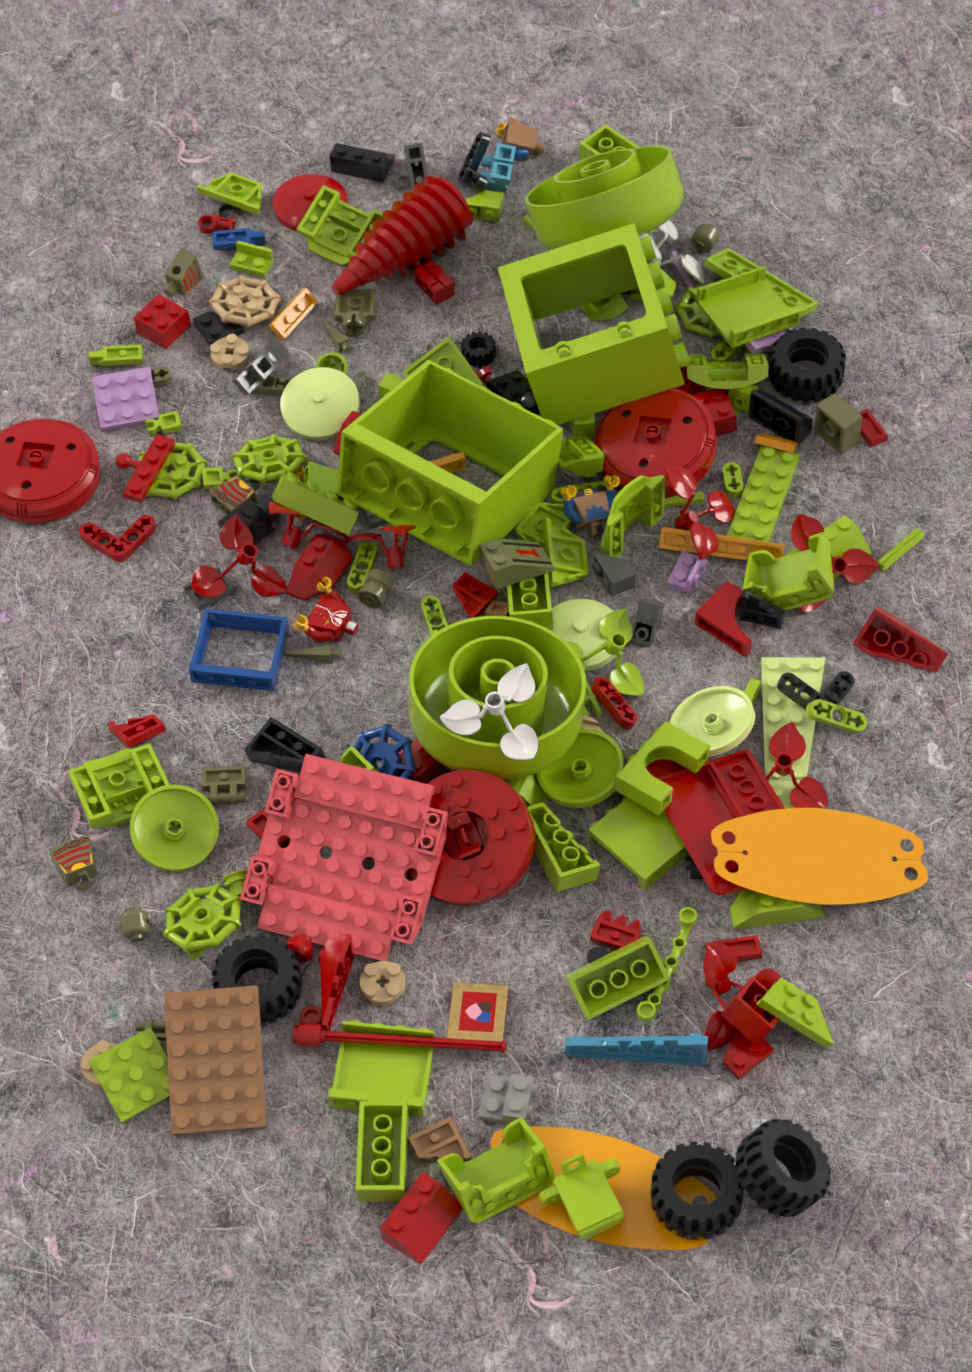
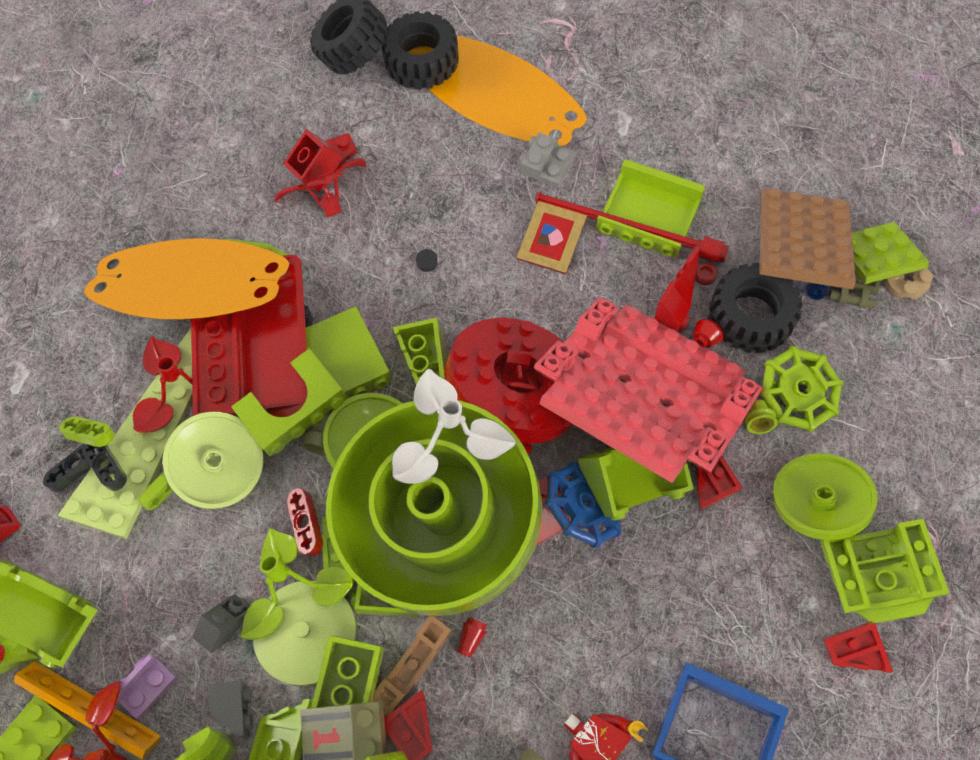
camera: 165 degrees left, 10 degrees up
olive torso [48,834,97,890] -> none
olive head [119,907,150,942] -> none
olive plate [202,765,246,805] -> none
black wedge [244,717,326,773] -> none
olive piece [283,644,341,664] -> none
lime brick [355,1101,409,1202] -> none
tan plate [360,961,406,1006] -> none
red slope [380,1172,463,1265] -> none
medium nougat wing [408,1116,472,1161] -> none
lime beam [421,596,448,637] -> none
lime windscreen [437,1117,554,1223] -> none
lime piece [539,1154,625,1240] -> none
lime slope [564,936,670,1020] -> none
dark azure wing [565,1033,708,1066] -> none
red plate [590,910,641,950] -> none
lime bar [637,907,697,1022] -> none
red arch [695,581,751,657] -> none
red tile [713,935,762,962] -> none
black wing [740,590,784,629] -> none
lime wing [757,977,833,1049] -> none

